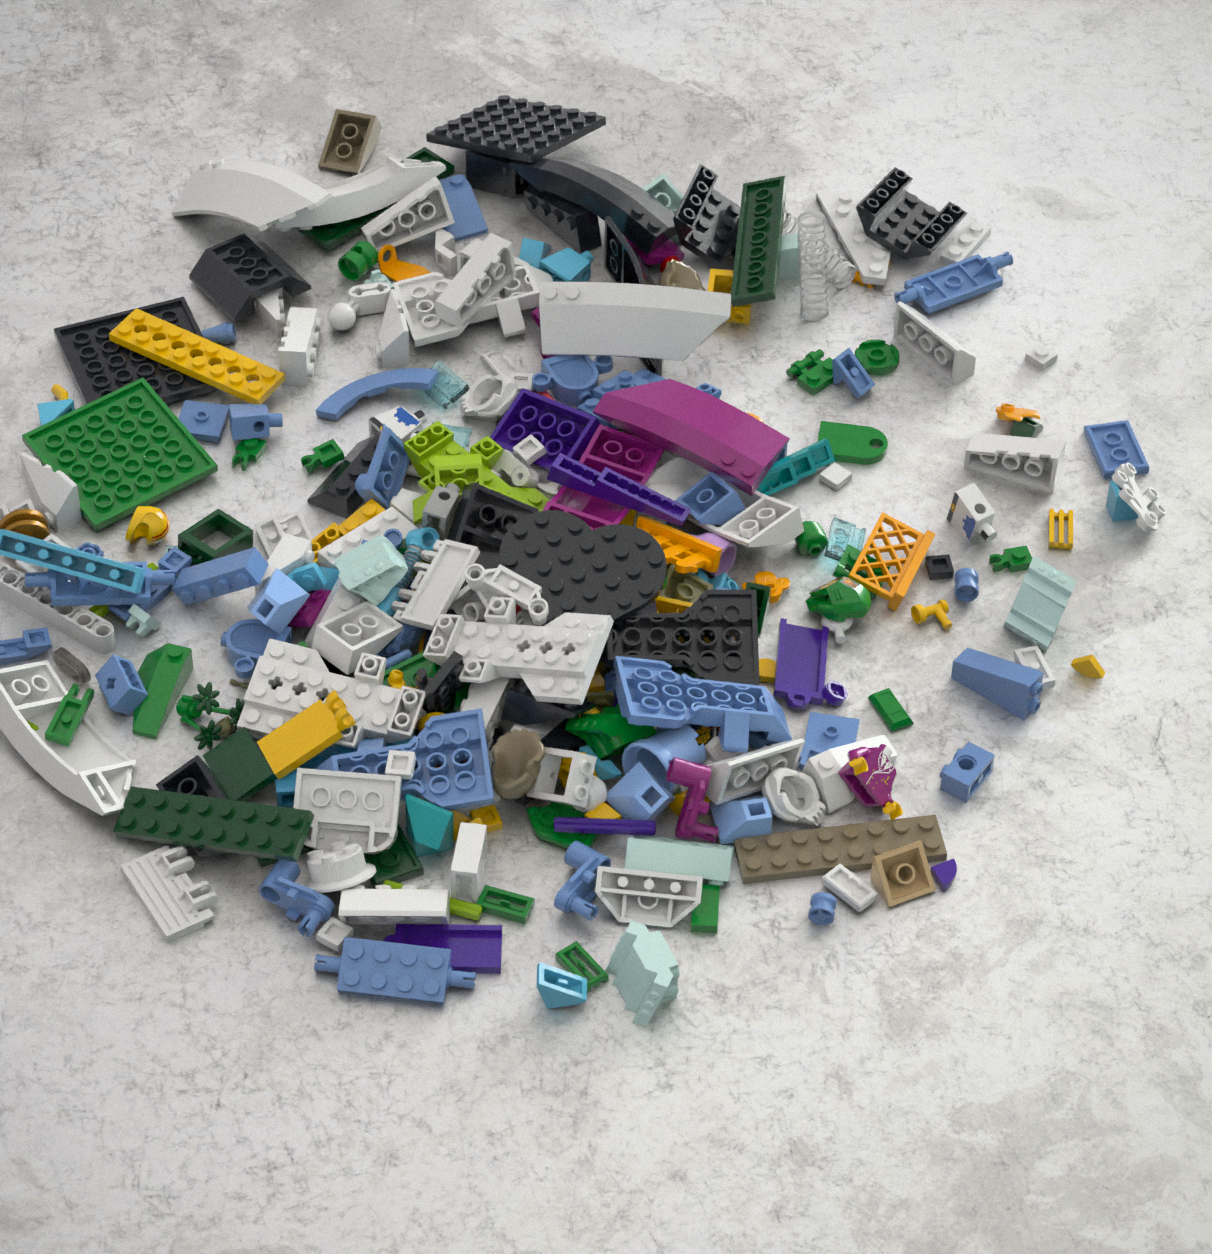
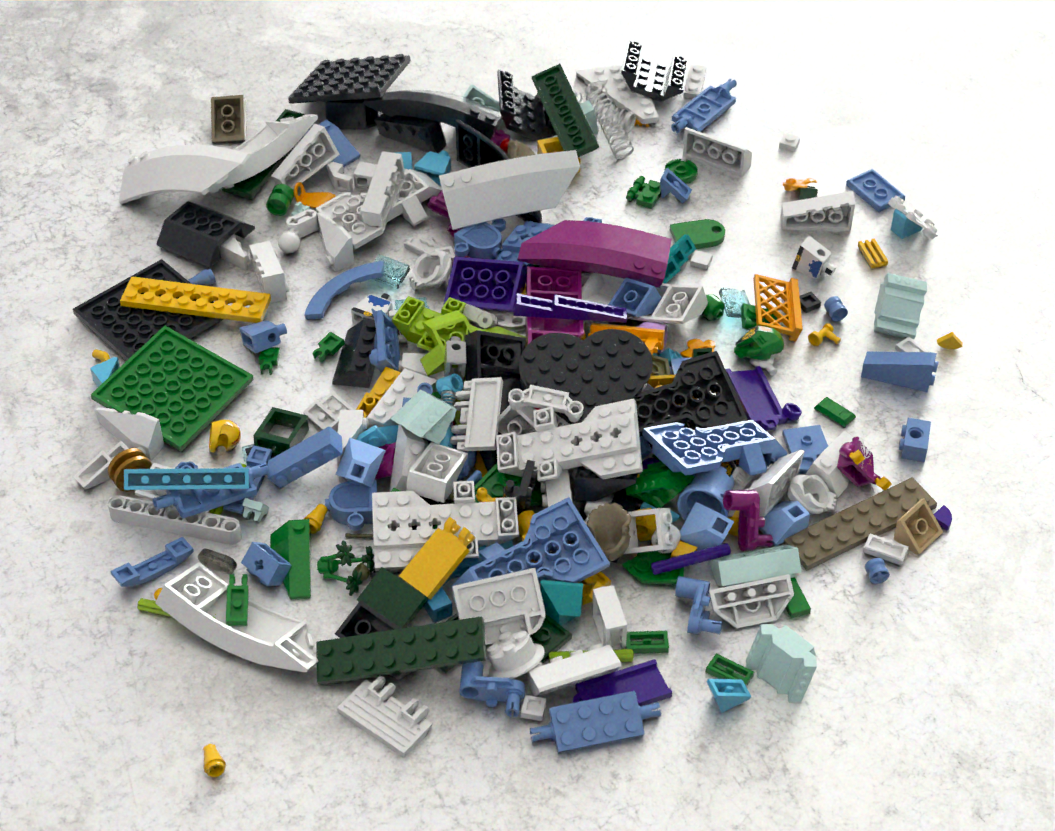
camera: 20 degrees left, 0 degrees up
medium blue plate [178,400,229,443] -> none
white plate [385,750,416,780] -> none
white plate [513,435,547,466] -> none
green plate [989,545,1032,573] -> none
none -> yellow cone [304,504,328,534]

